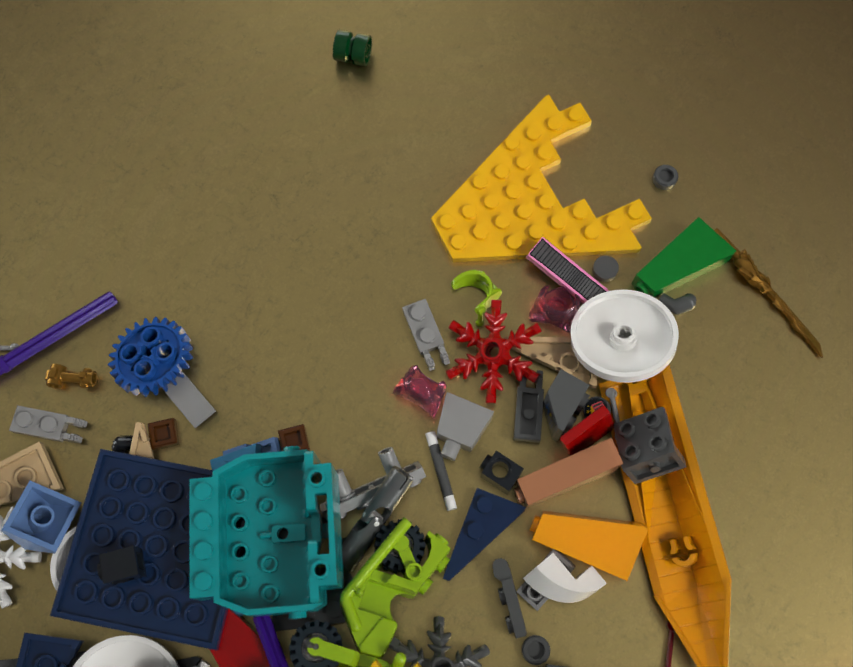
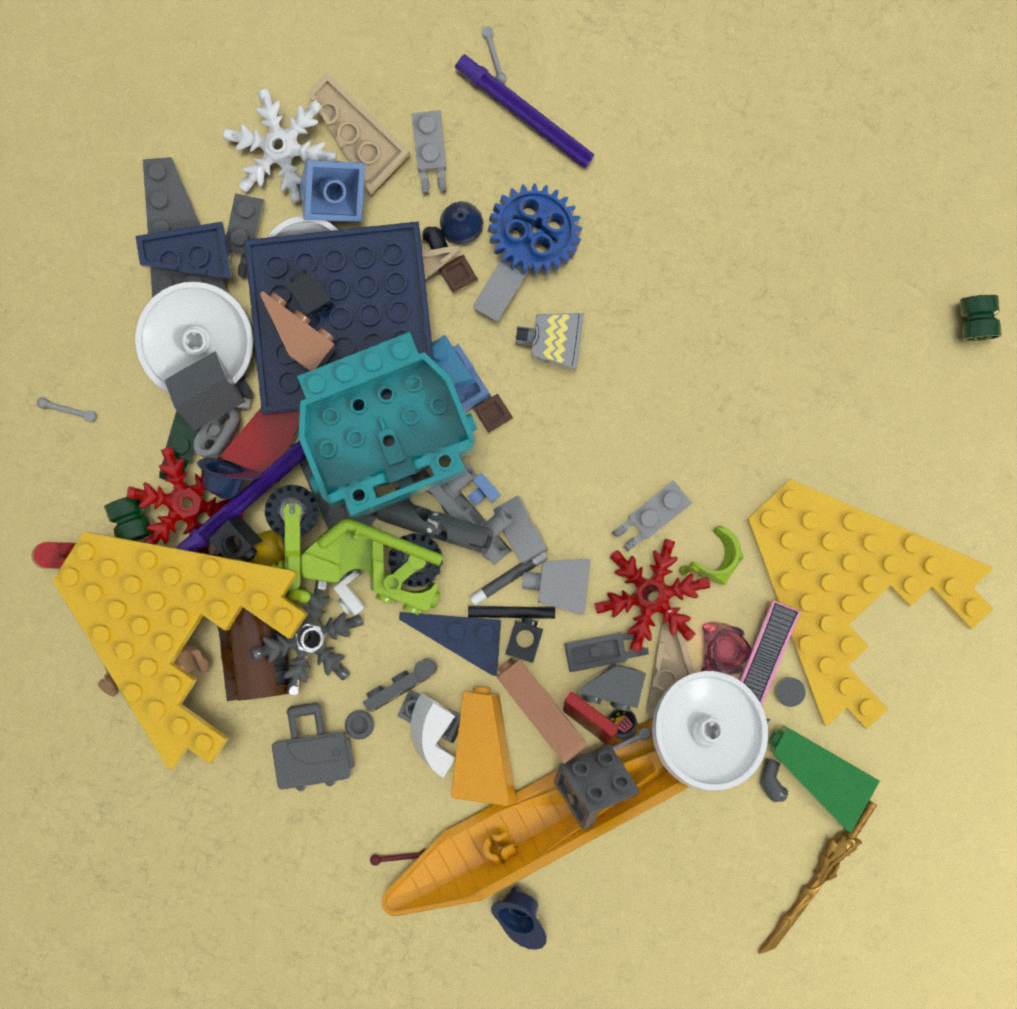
camera: 70 degrees right, 15 degrees up
pearl gold bar [45,364,97,389] -> none
clear pink hair [393,365,447,418] -> none
dark grey tile [652,165,678,190] -> none
none -> dark grey hinge [226,193,265,277]
none -> nougat slope [260,291,337,371]
none -> white bracket [333,570,366,615]
none -> dark blue helmet [440,201,484,245]
none -> medium blue tile [467,472,501,506]
none -> black bar [468,606,555,619]
none -> dark blue piece [491,886,547,950]
none -> light grey slope [493,495,548,564]
none -> light grey torso [515,313,584,372]

